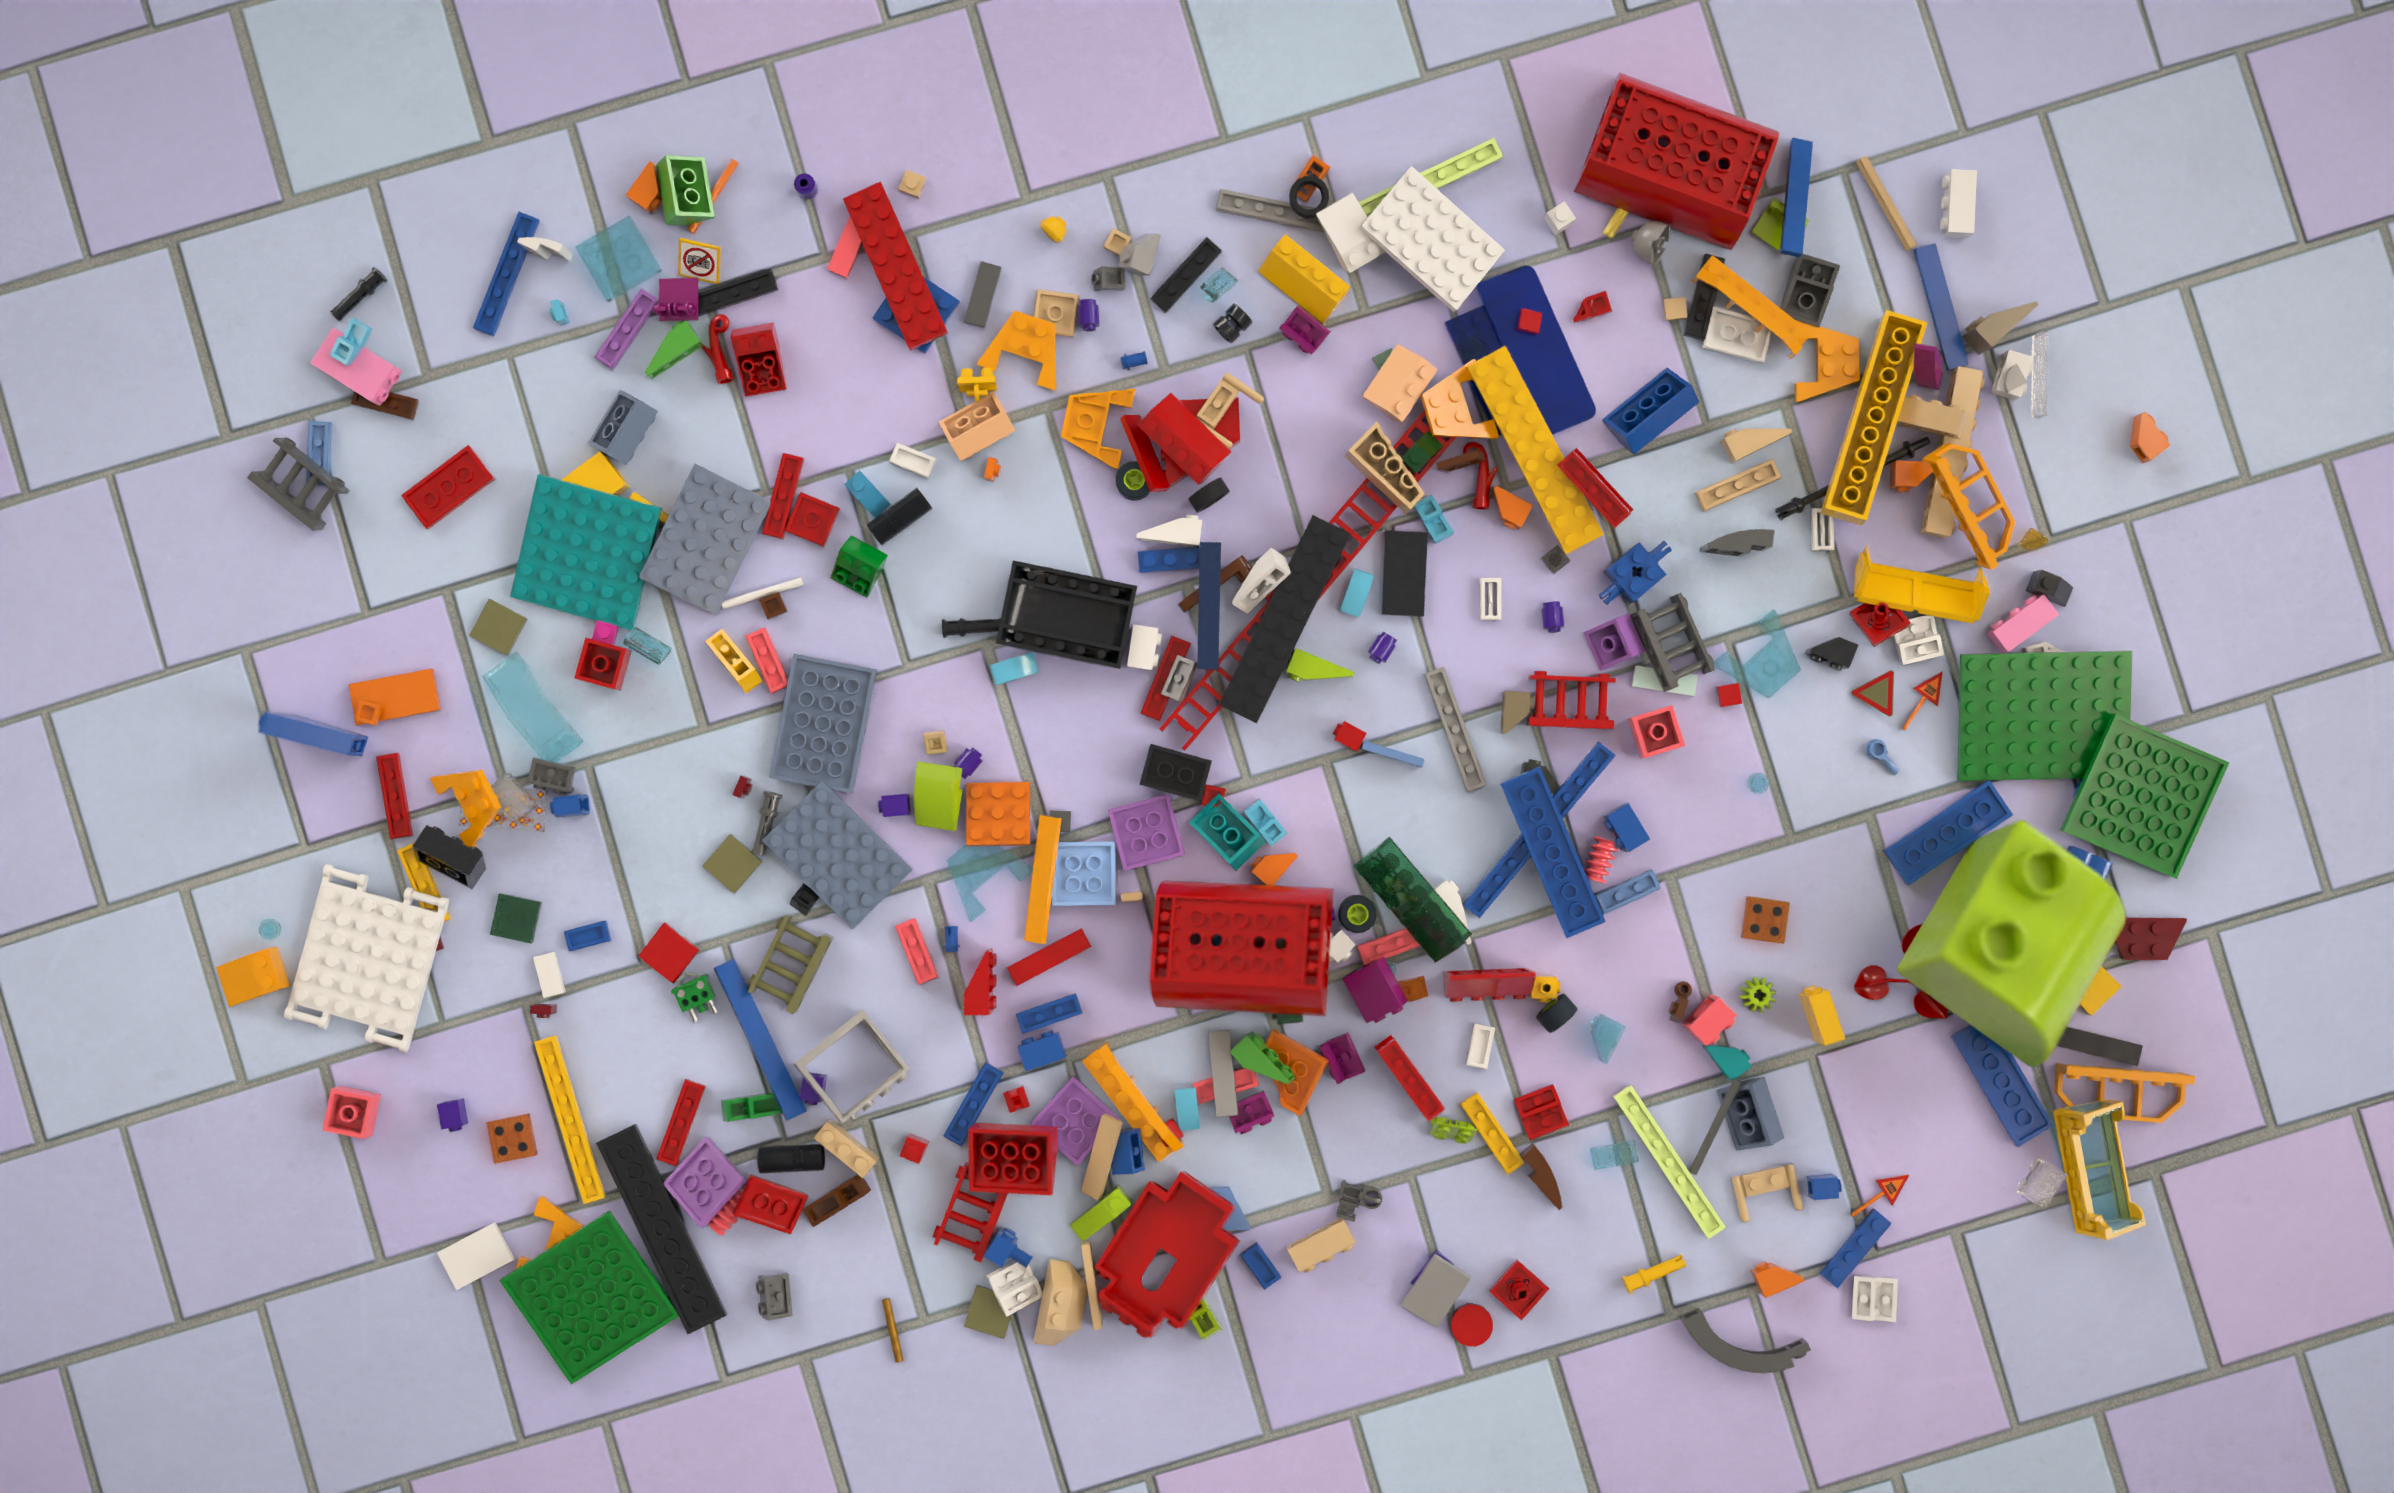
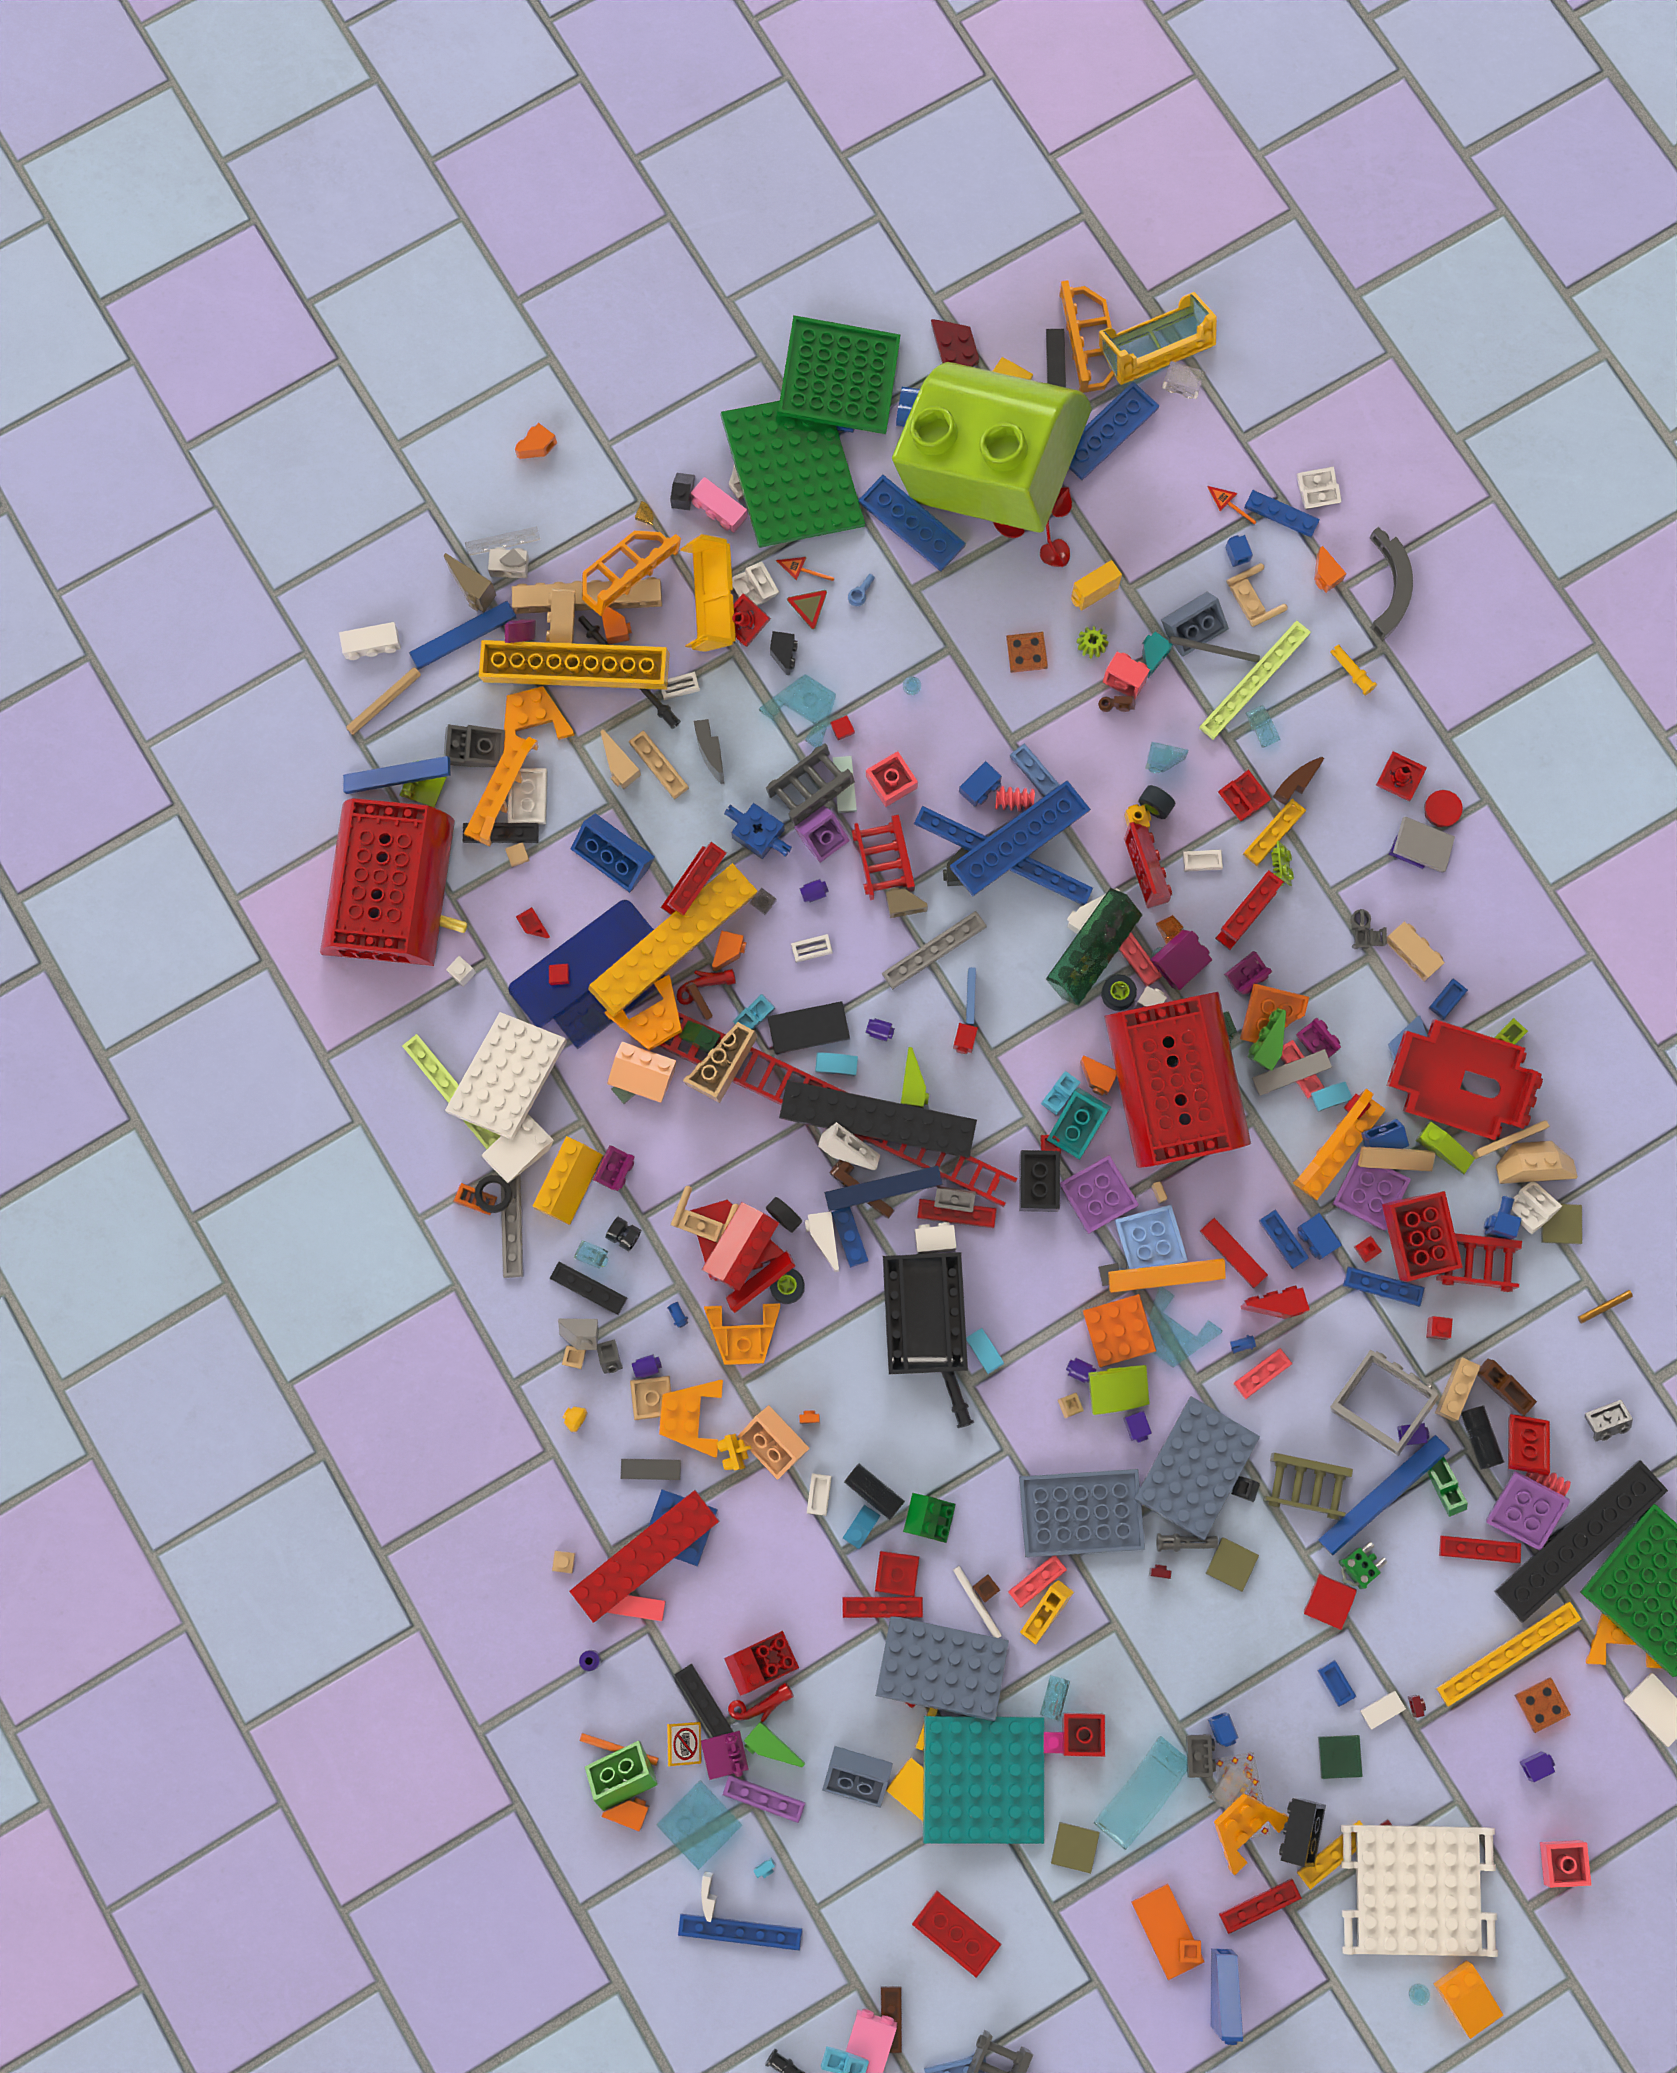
camera: 105 degrees left, 10 degrees down
light grey cylinder [1631,221,1671,265] -> none

